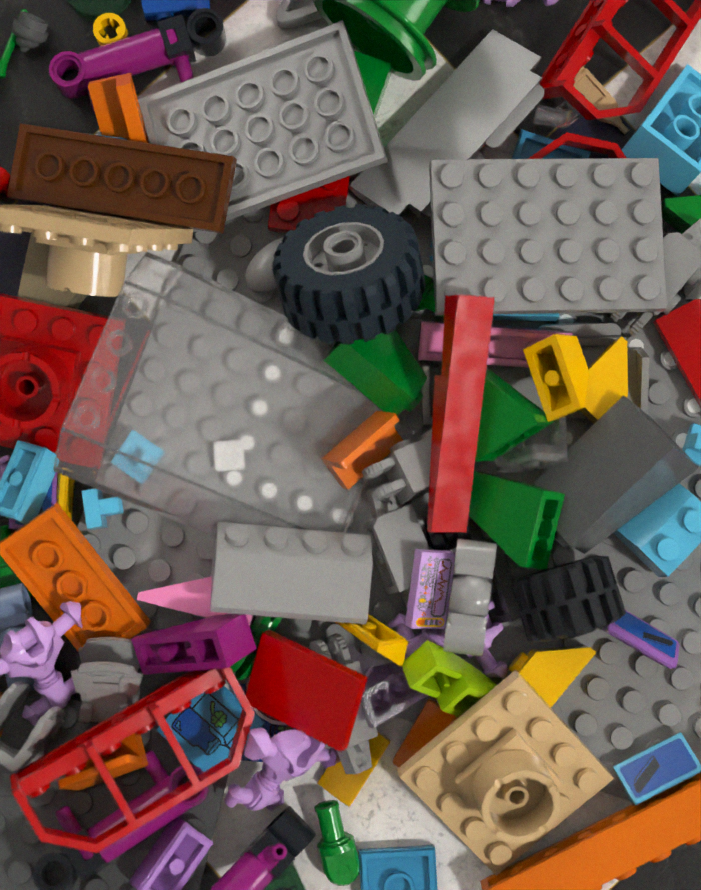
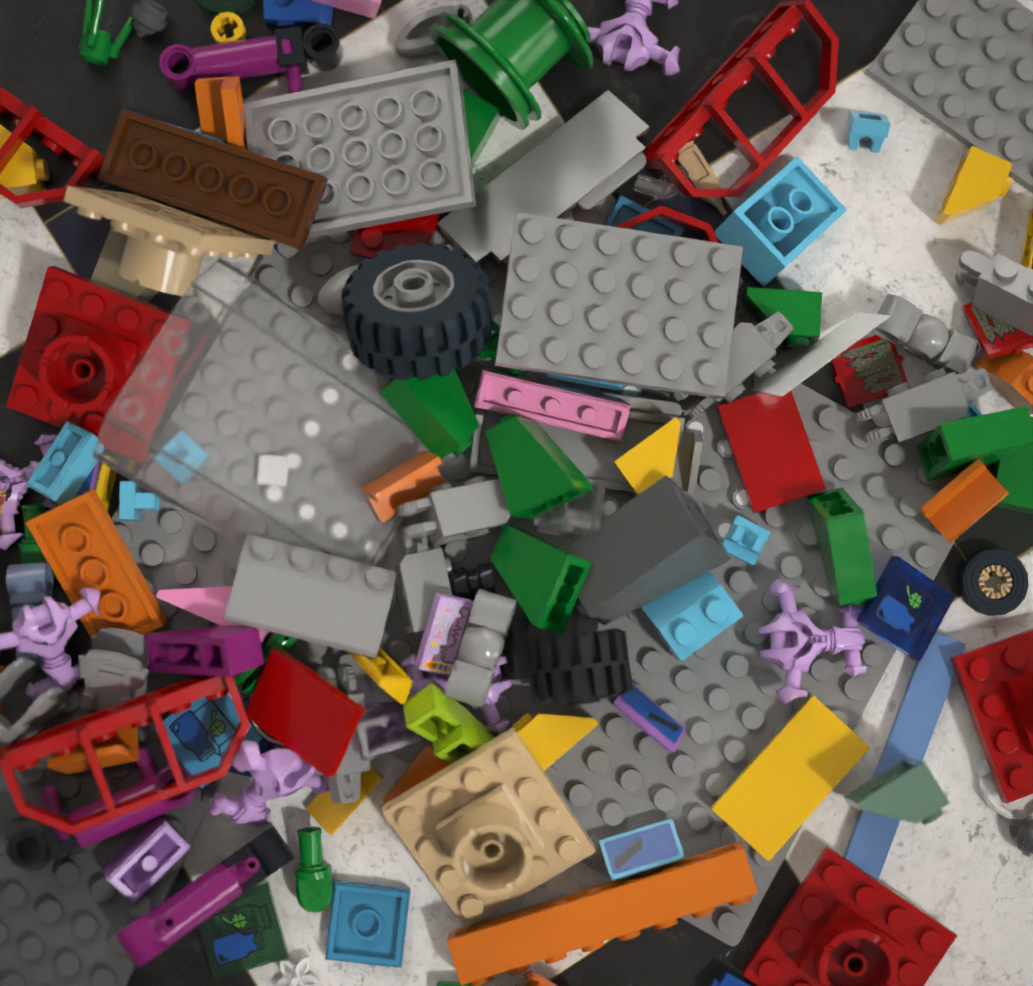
camera: 10 degrees right, 0 degrees up
slope [427,295,495,532] -> none
yellow slope [523,334,589,422] -> none

